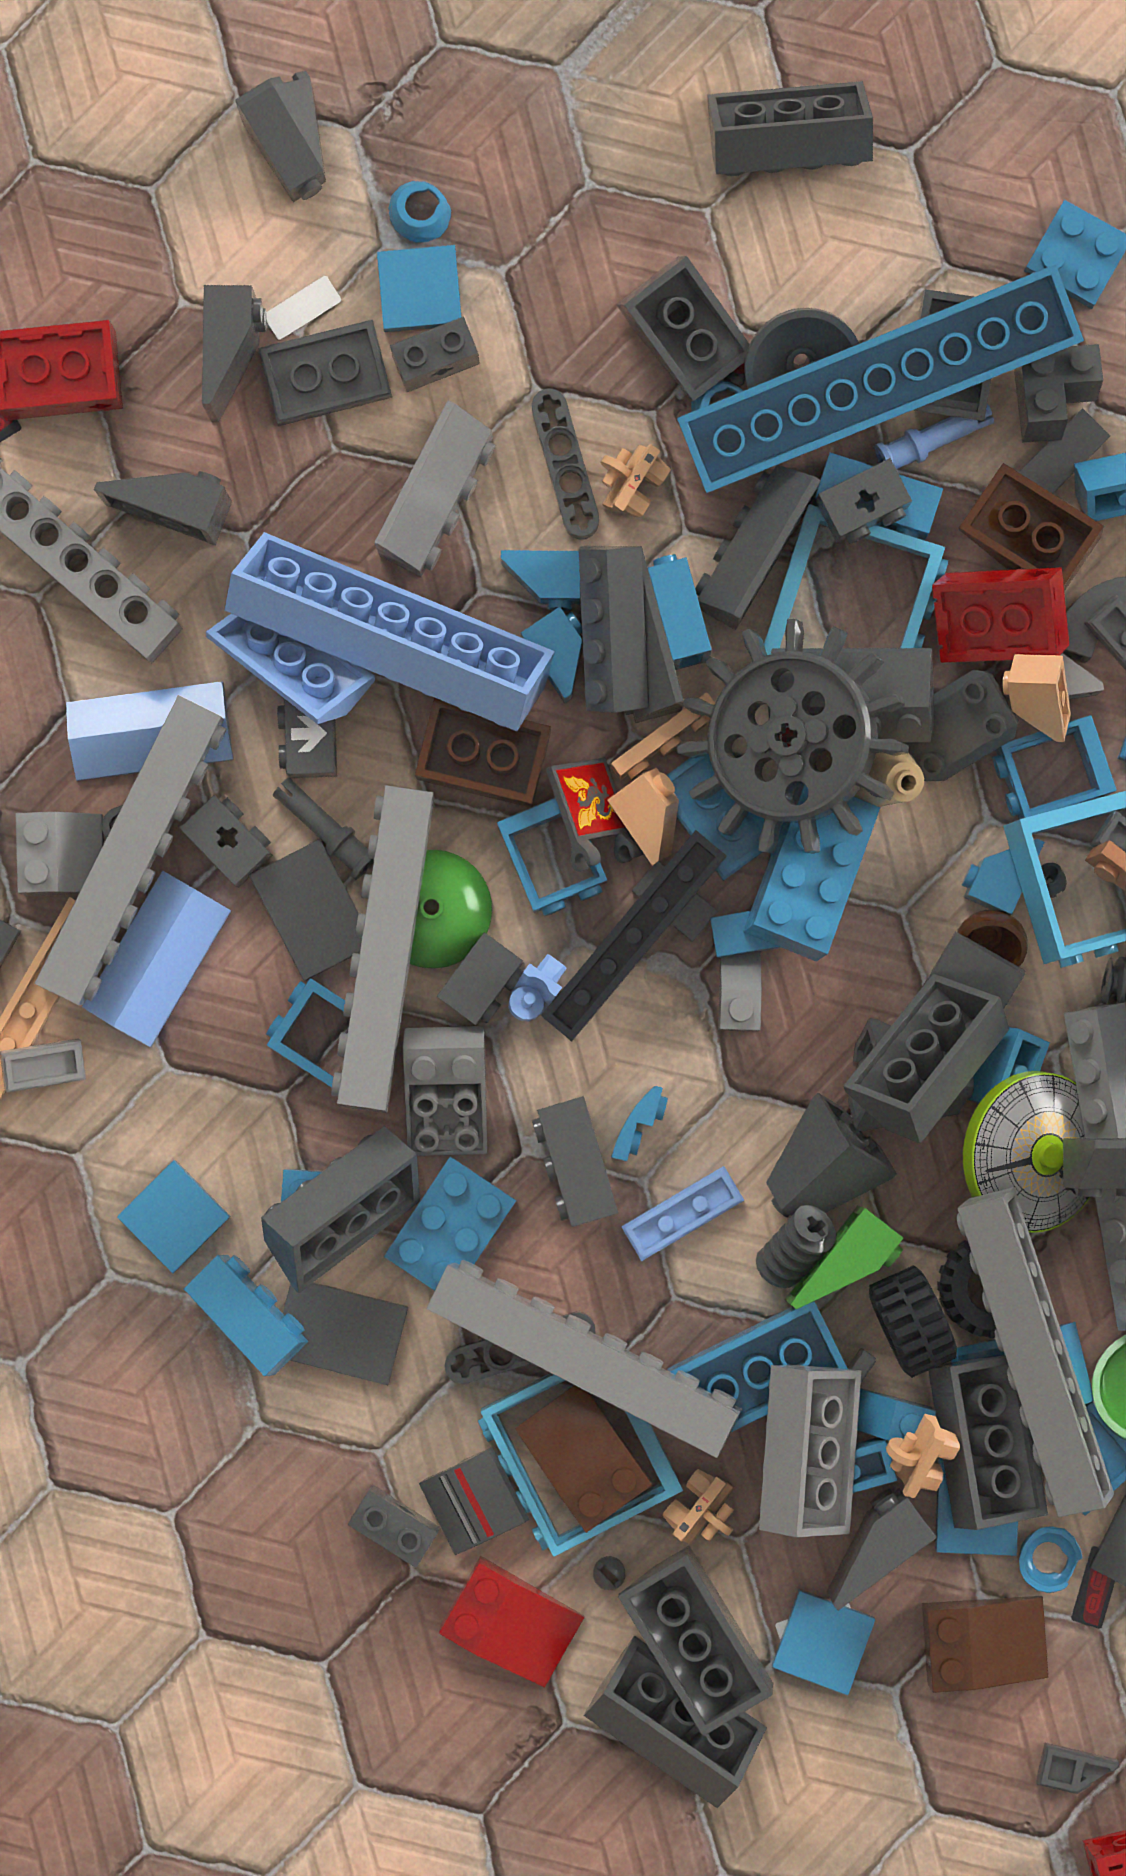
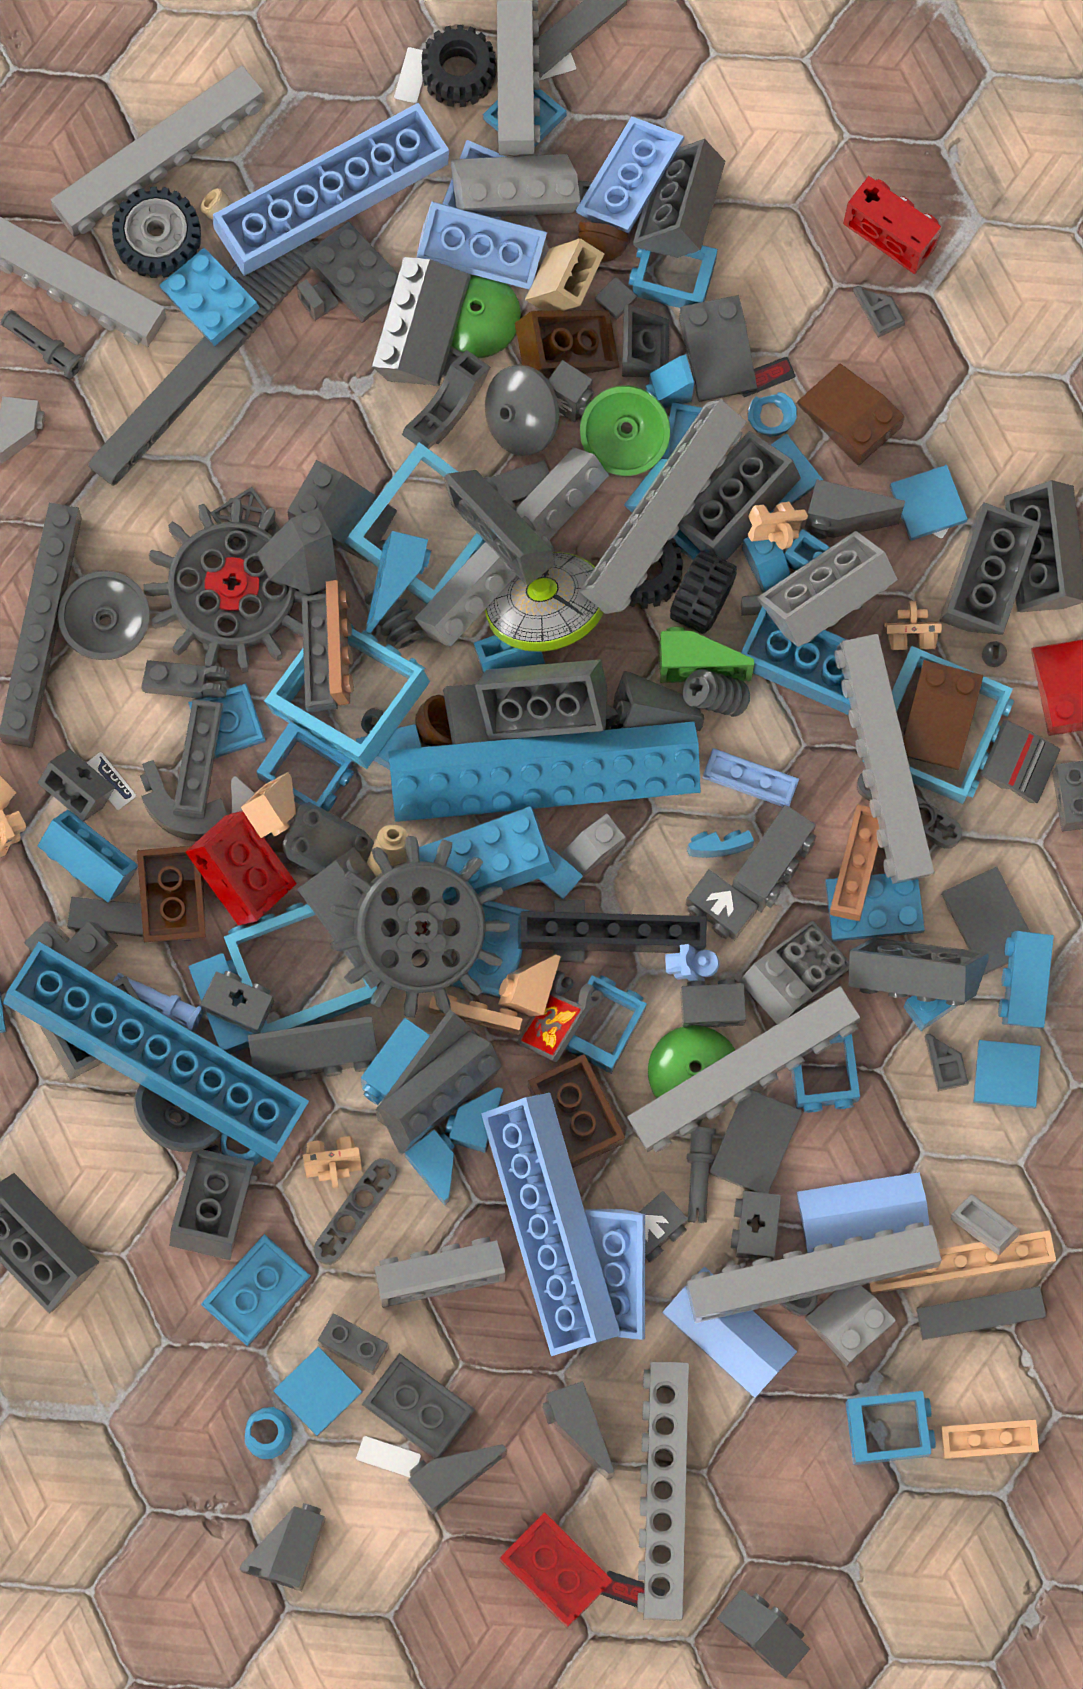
camera: 135 degrees left, 10 degrees down
none -> dark azure tile [201,1234,311,1347]
none -> dark azure brick [388,722,701,822]
none -> dark grey brick [685,869,758,941]
none -> nougat plate [830,805,880,921]
none -> dark grey tile [924,1034,969,1092]

